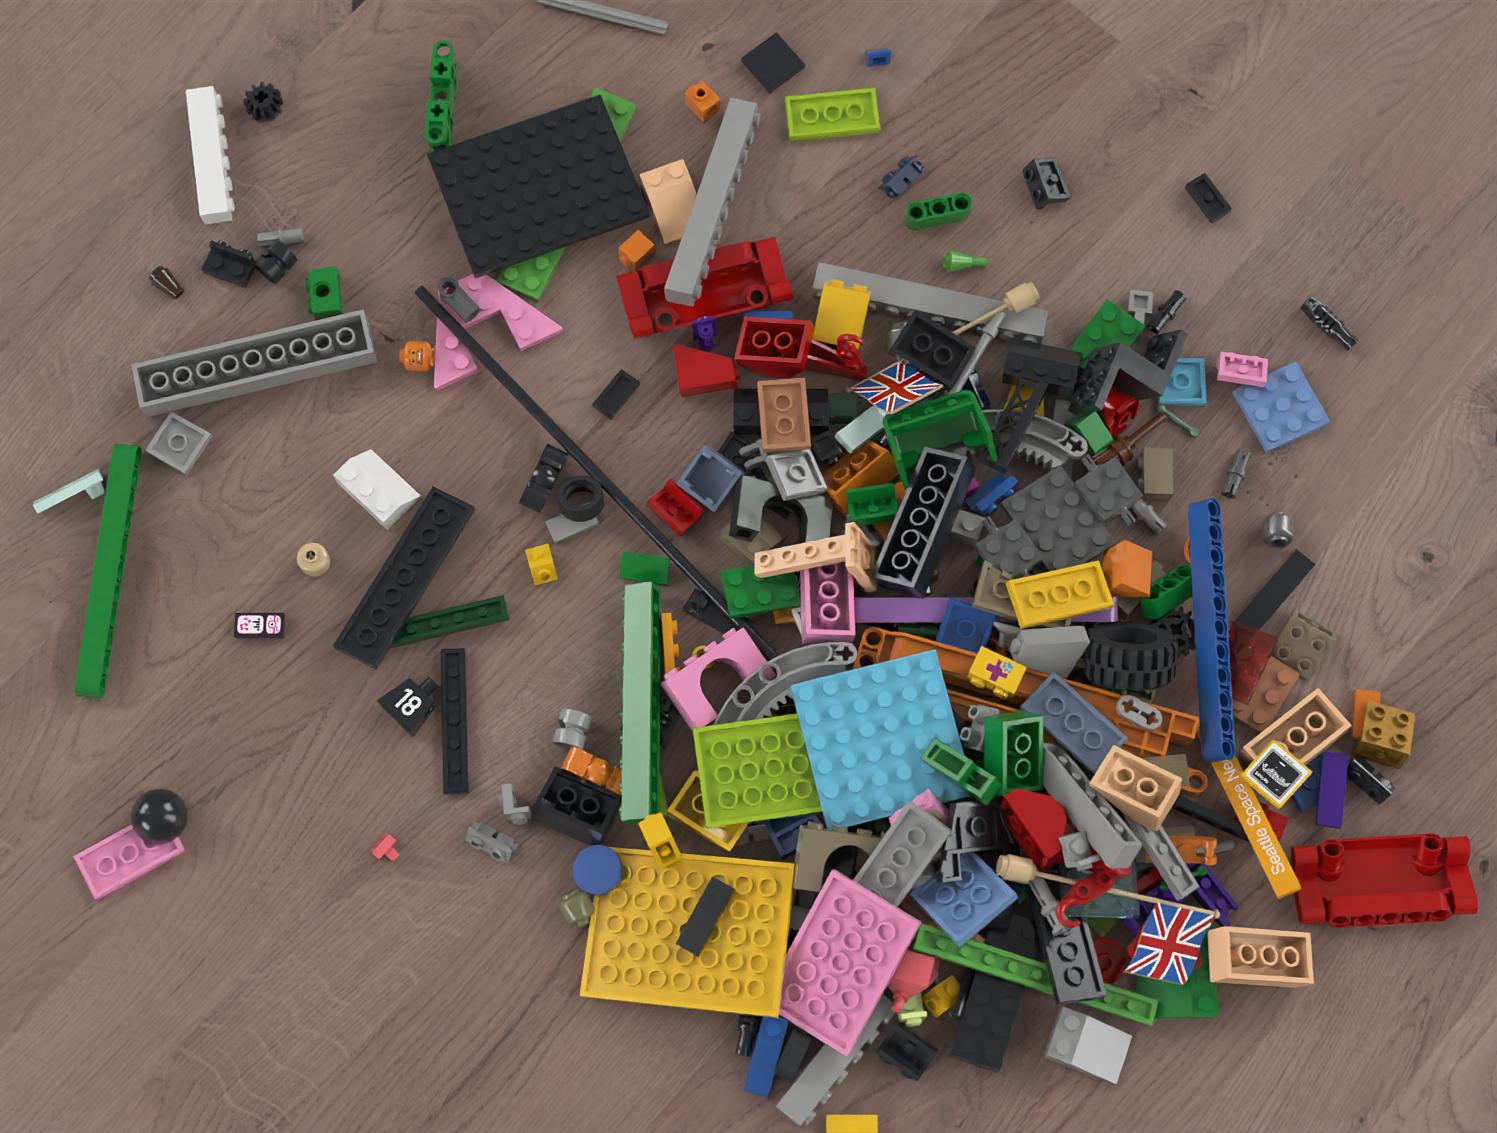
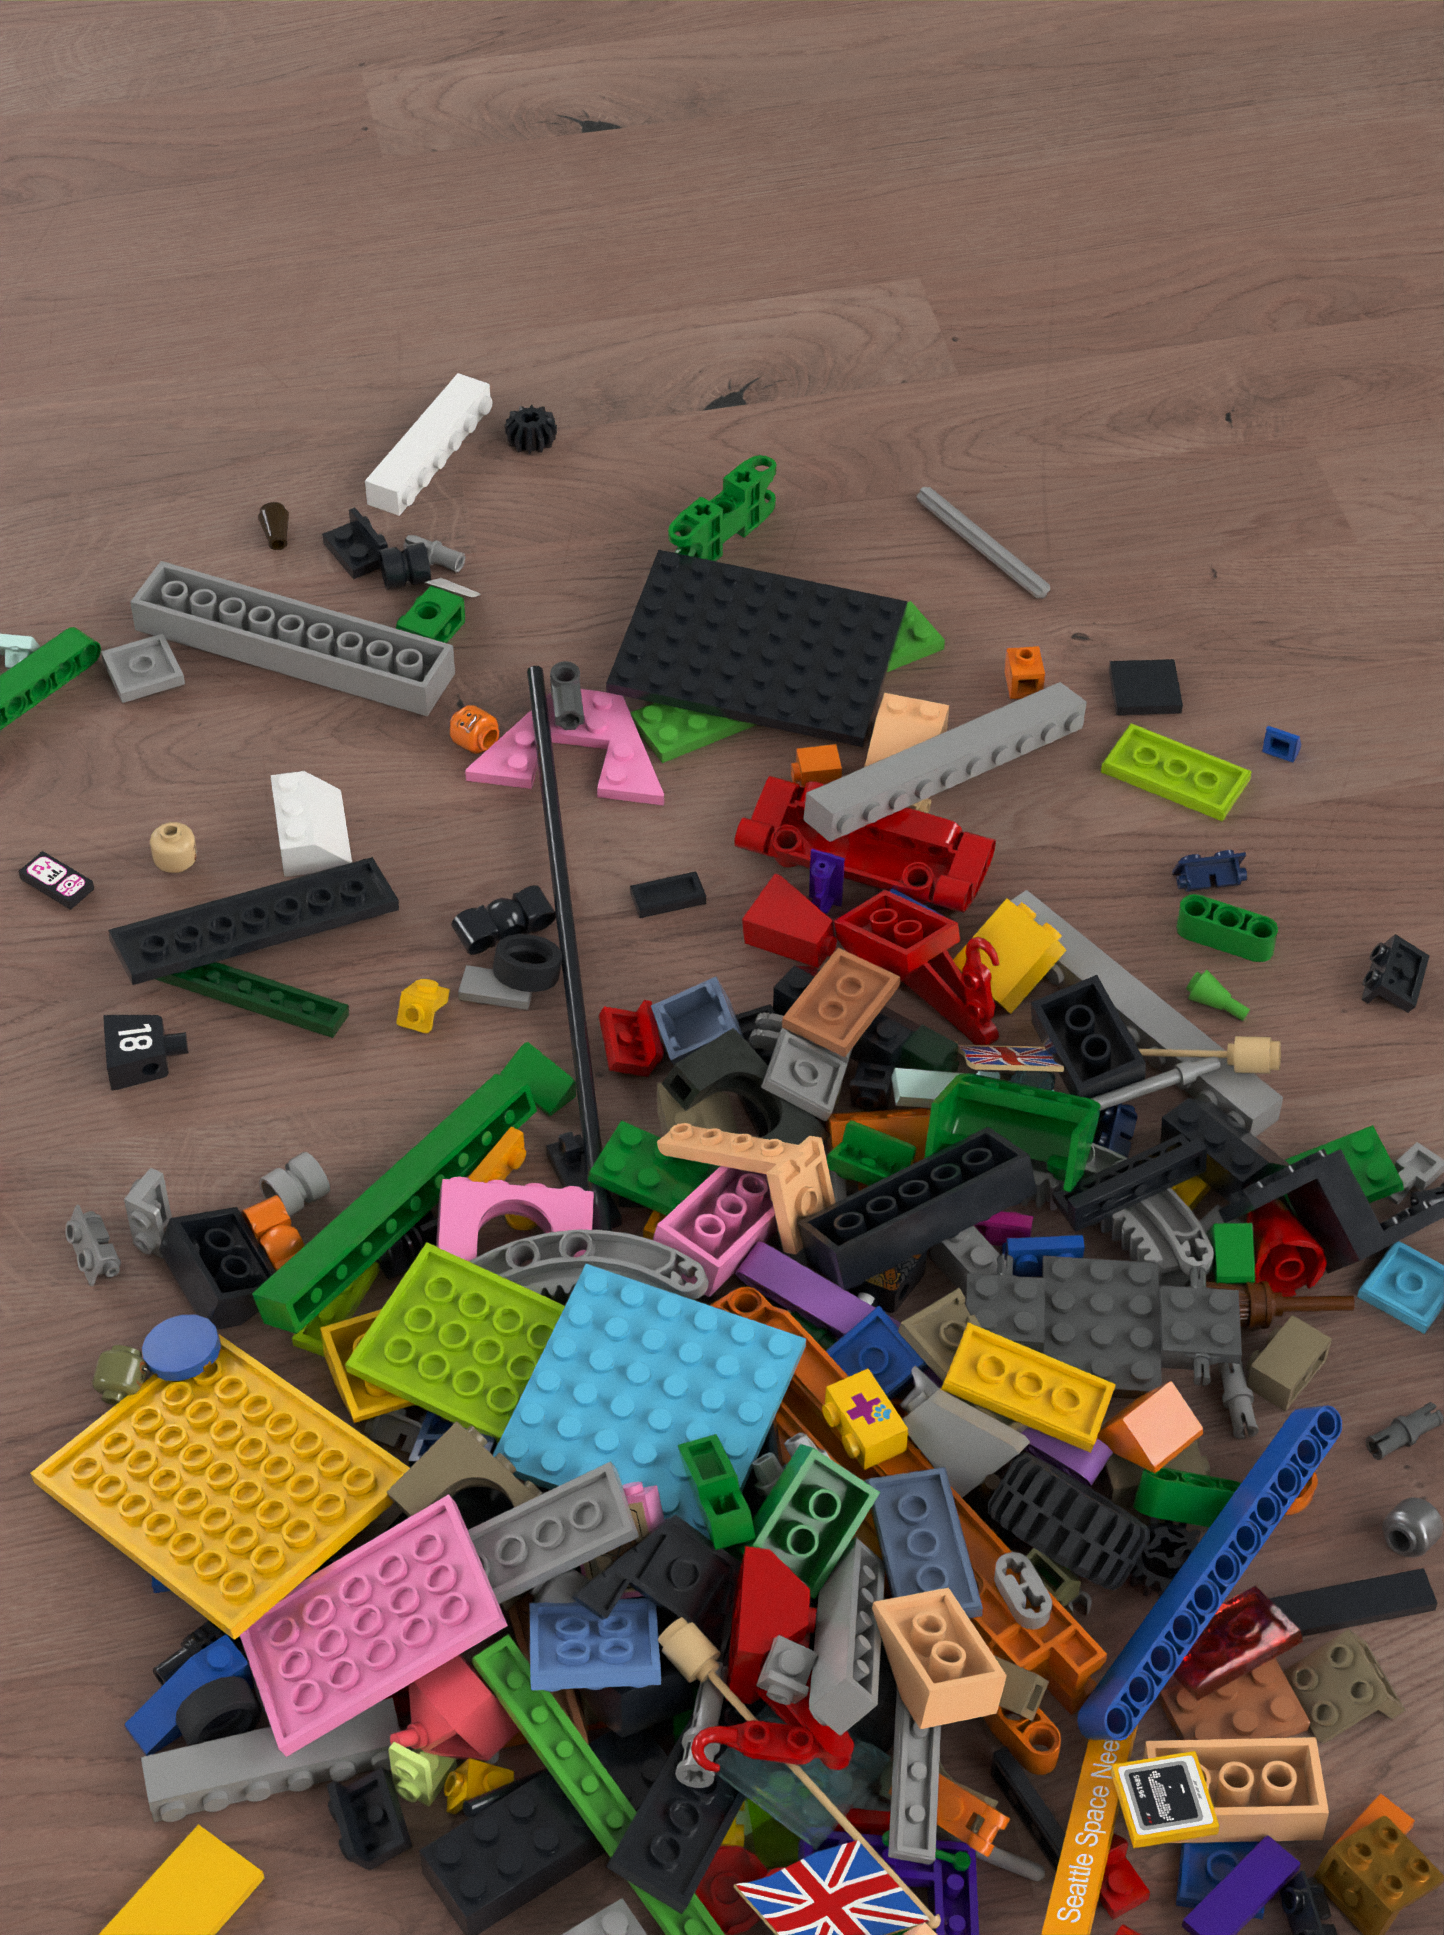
camera: 35 degrees right, 25 degrees down
black tile [441,648,469,795] -> none
yellow brick [638,812,682,868] -> none
black tile [675,877,736,957] -> none
sand green hinge [1157,404,1199,437] -> none
none -> white sticker [425,578,481,597]

